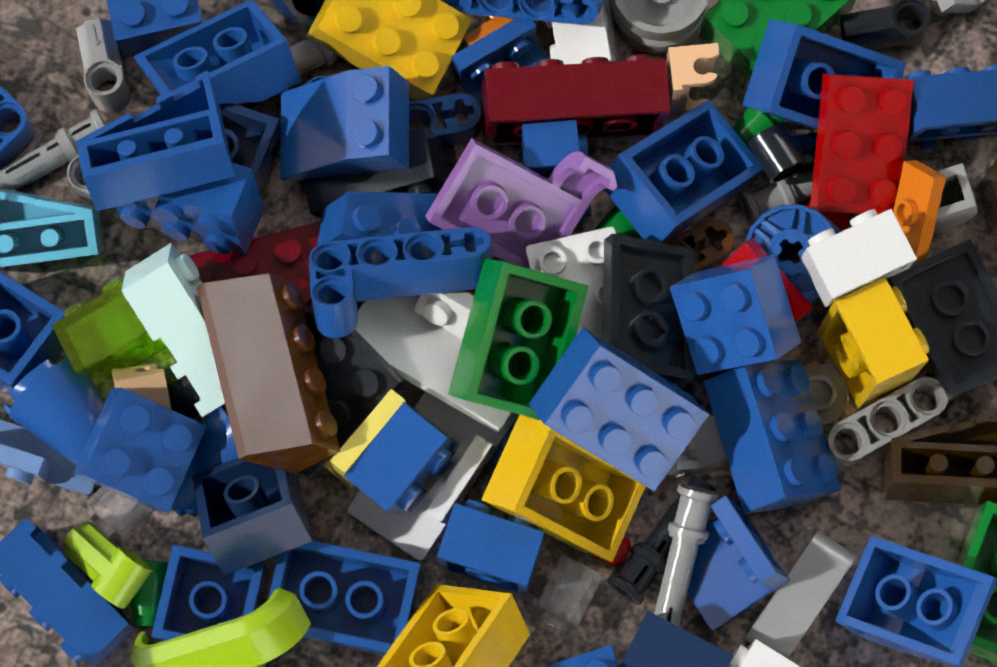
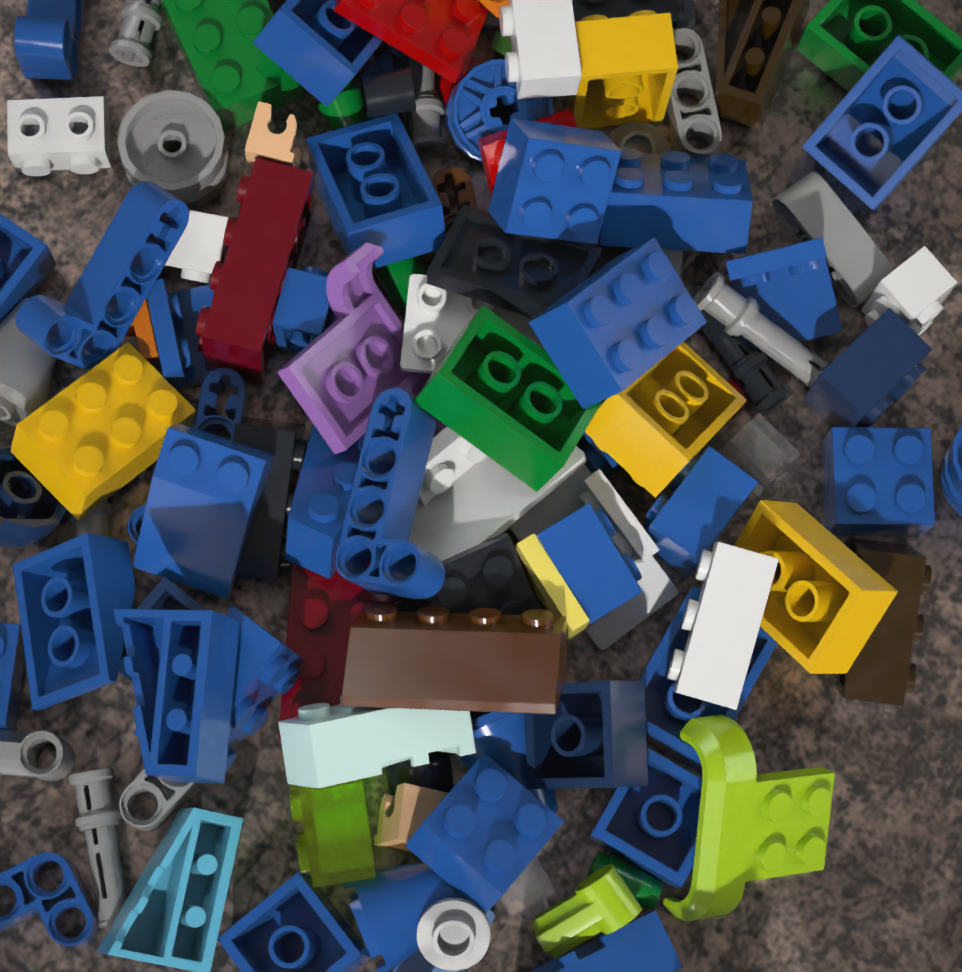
camera: 80 degrees left, 0 degrees up
none -> piece [417,898,491,971]
none -> white brick [667,542,779,710]

